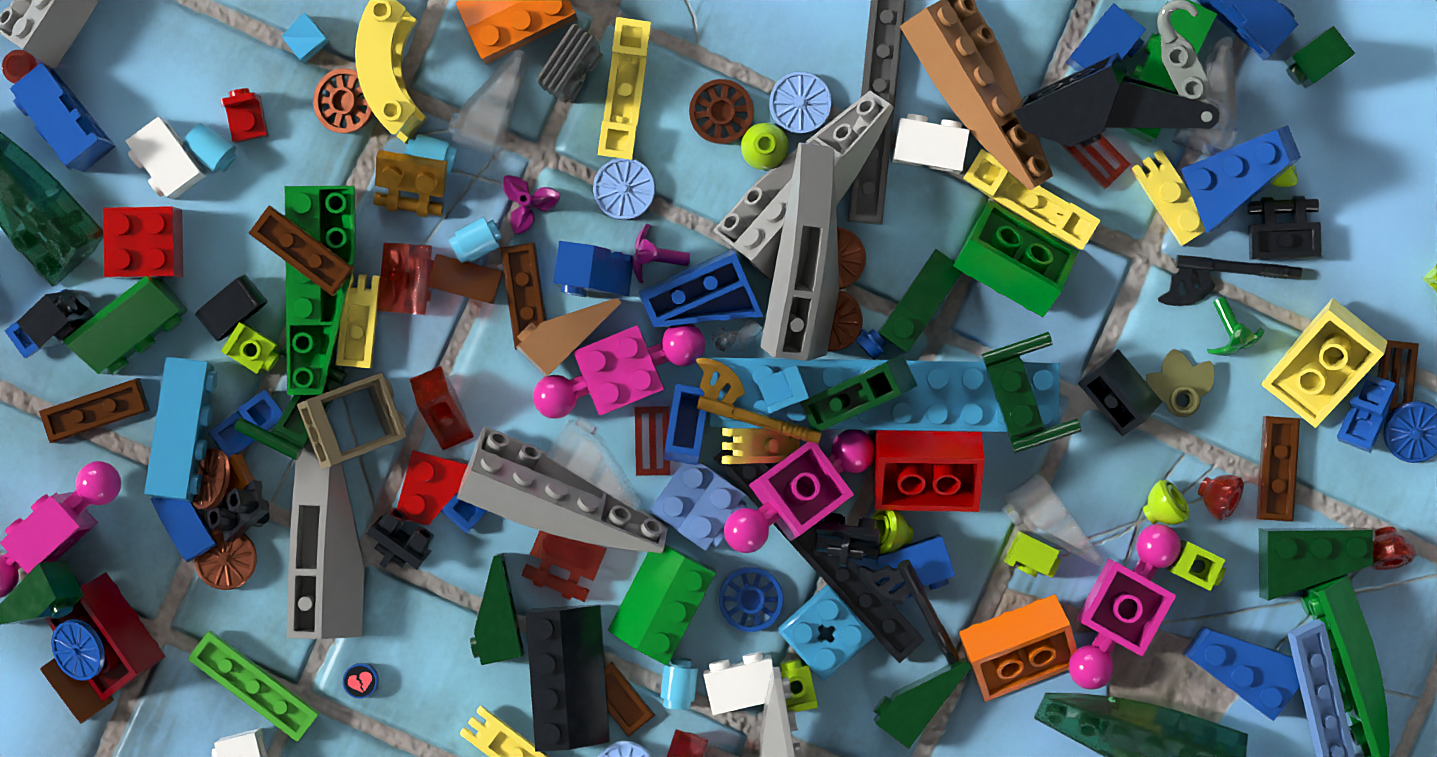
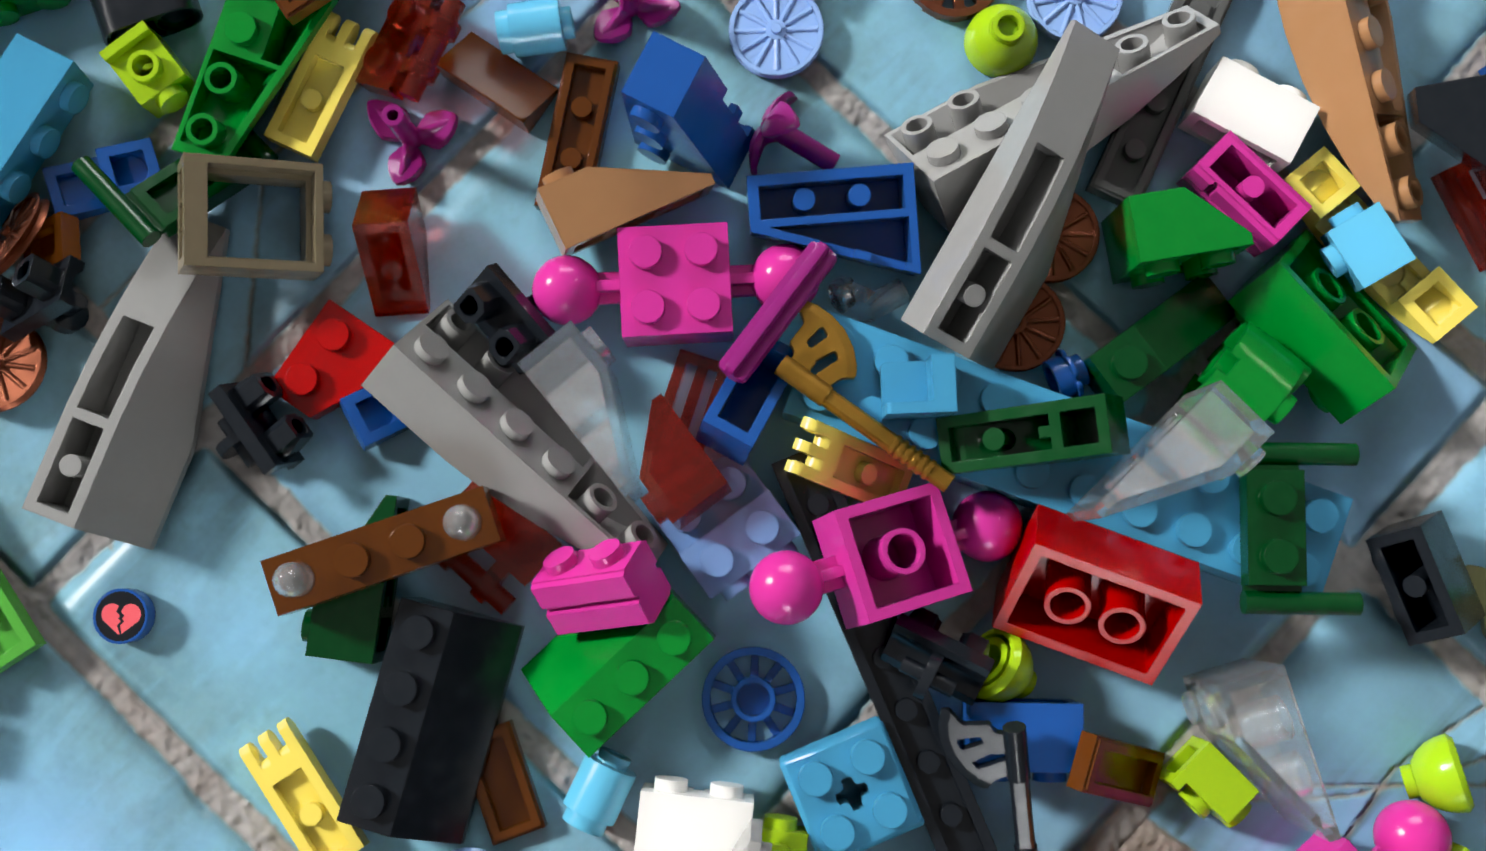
camera: 20 degrees right, 5 degrees down
none -> reddish brown piece [260,486,506,616]
none -> magenta plant [367,99,459,186]
none -> black hips [453,263,560,375]
none -> dark pink brick [531,538,671,635]
none -> clear red slope [639,394,732,530]
none -> magenta axle [719,241,837,384]
none -> clear slope [1066,380,1274,522]
none -> reddish brown tile [1066,730,1165,807]
none -> green slope [1101,187,1254,290]
none -> dark pink brick [1176,130,1312,258]
none -> green brick [1176,321,1312,454]
none -> medium azure brick [1319,202,1416,293]

